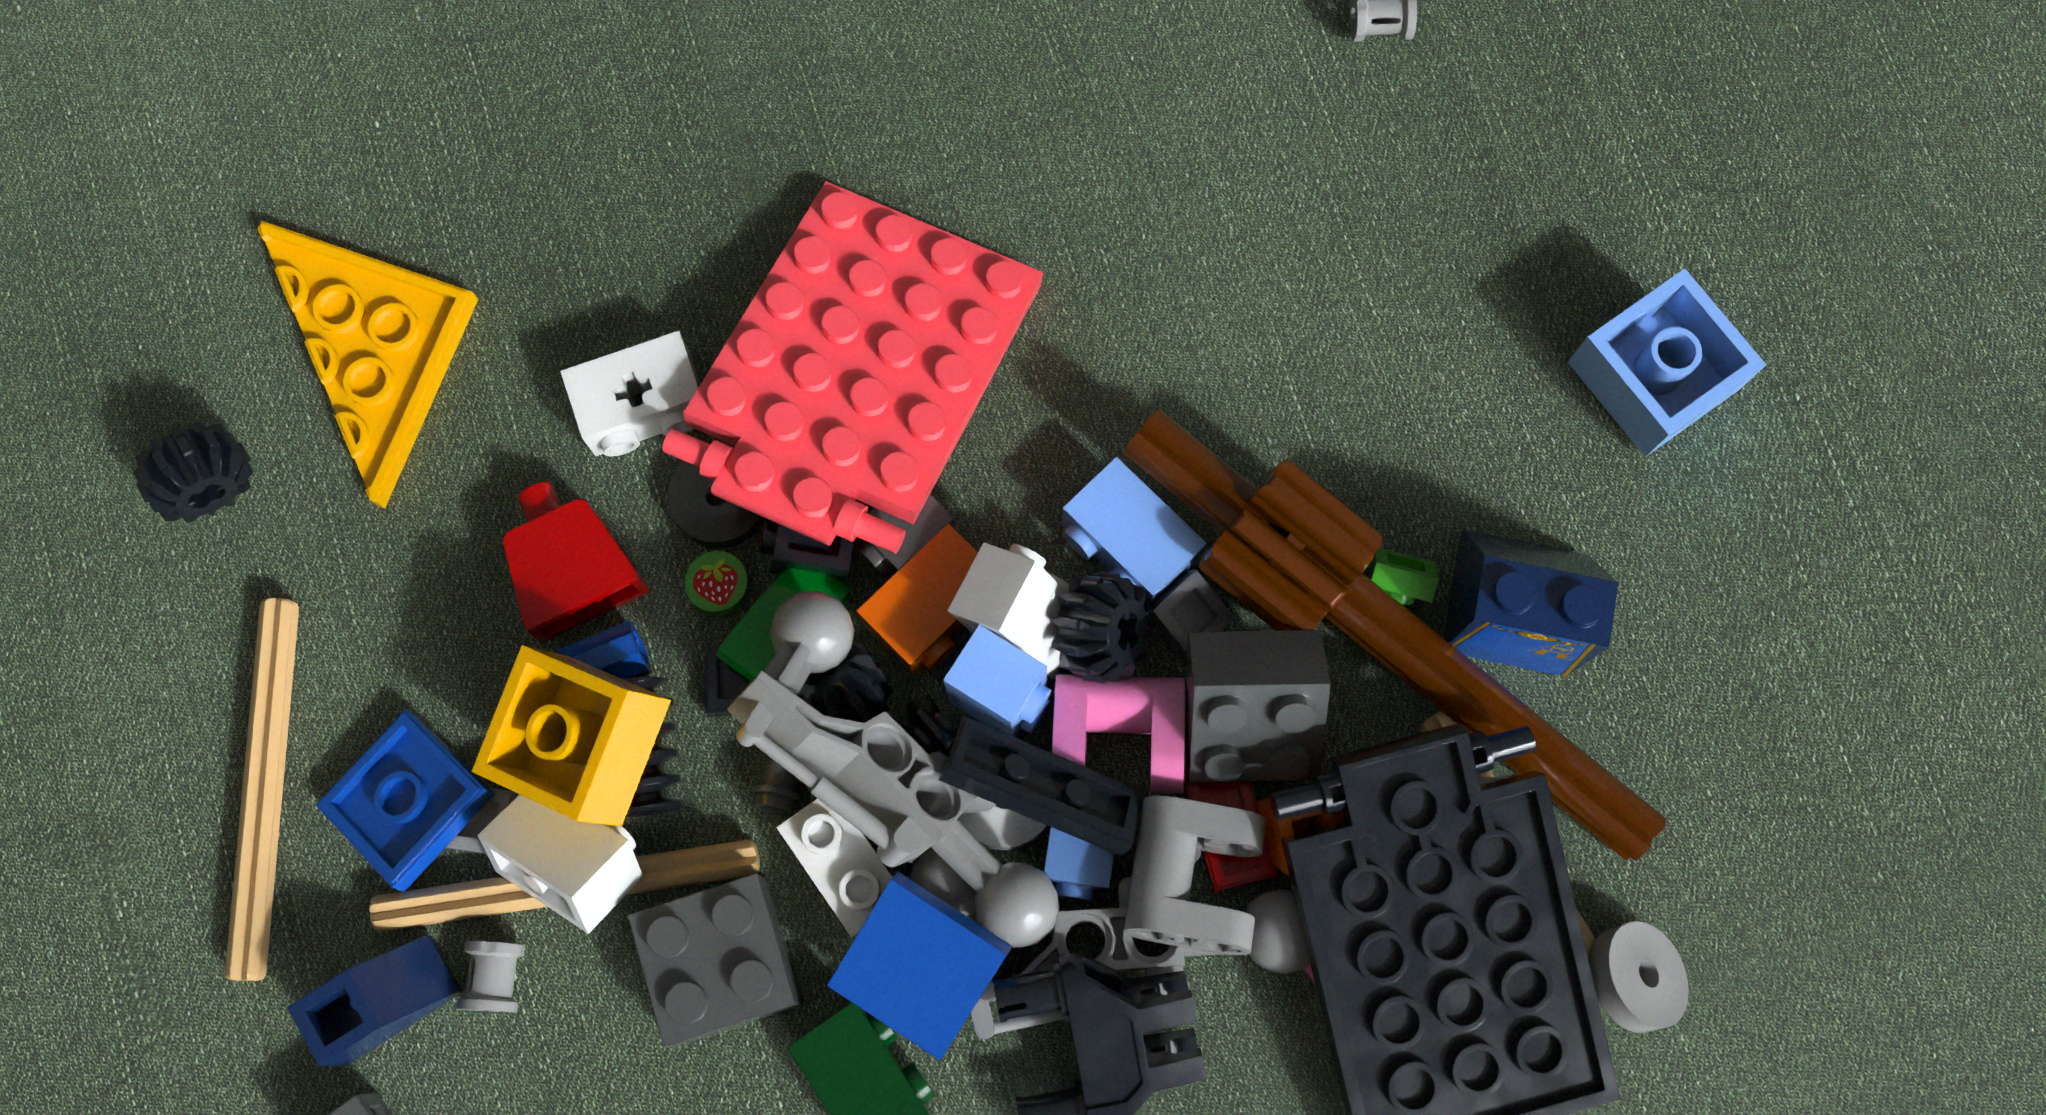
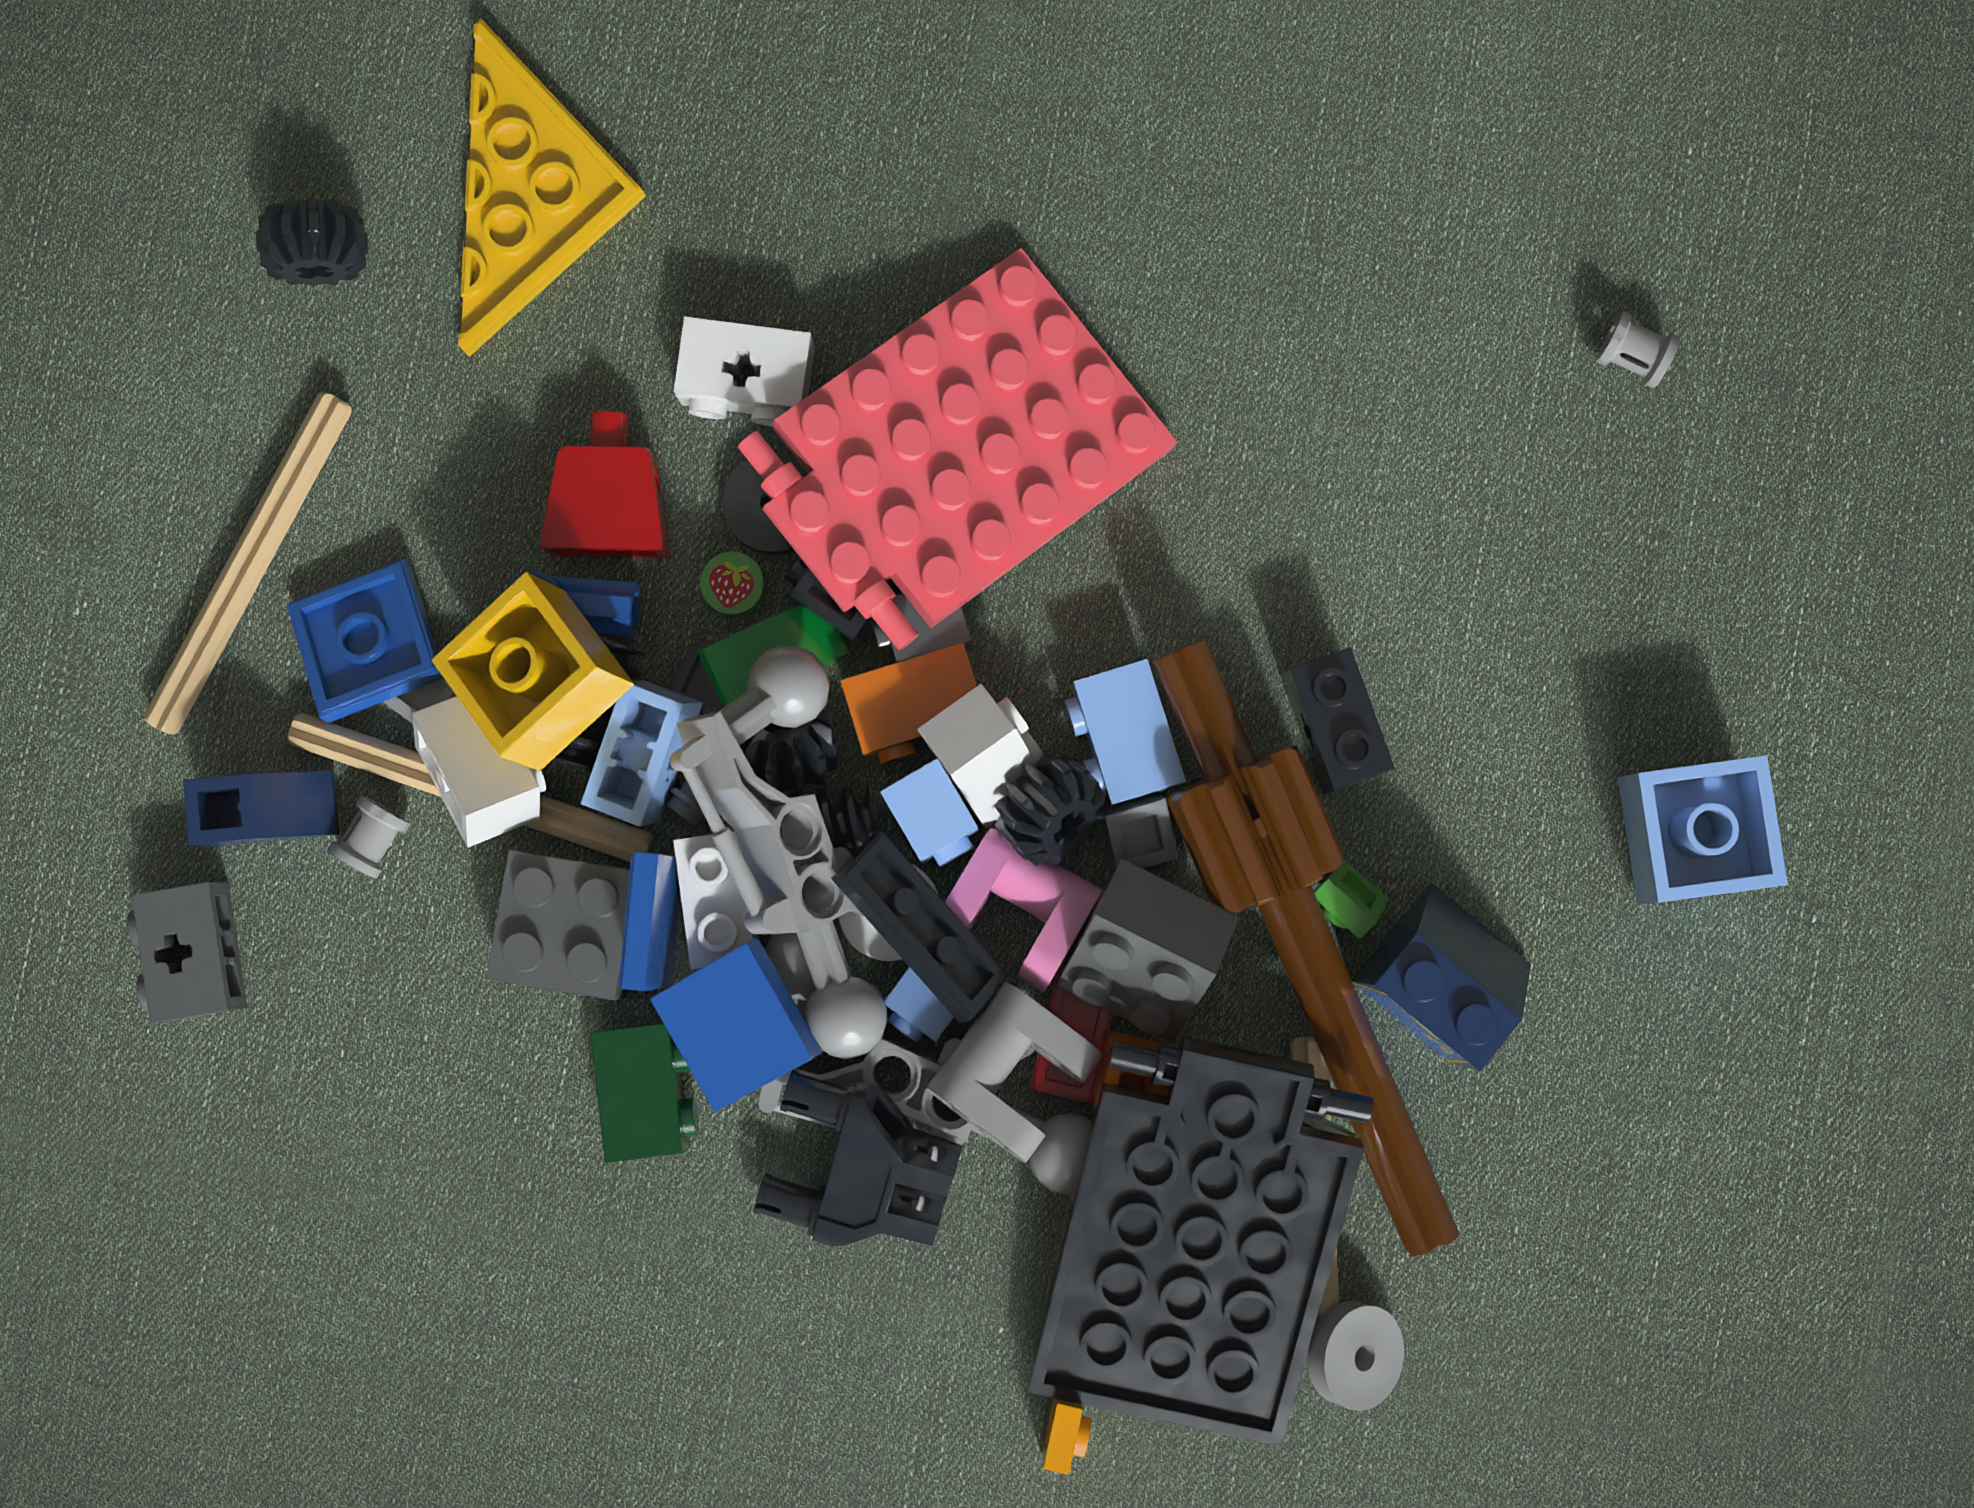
camera: 25 degrees right, 10 degrees up
none -> light blue brick [581,680,703,827]
none -> blue tile [618,852,681,991]
none -> black brick [1280,647,1395,795]

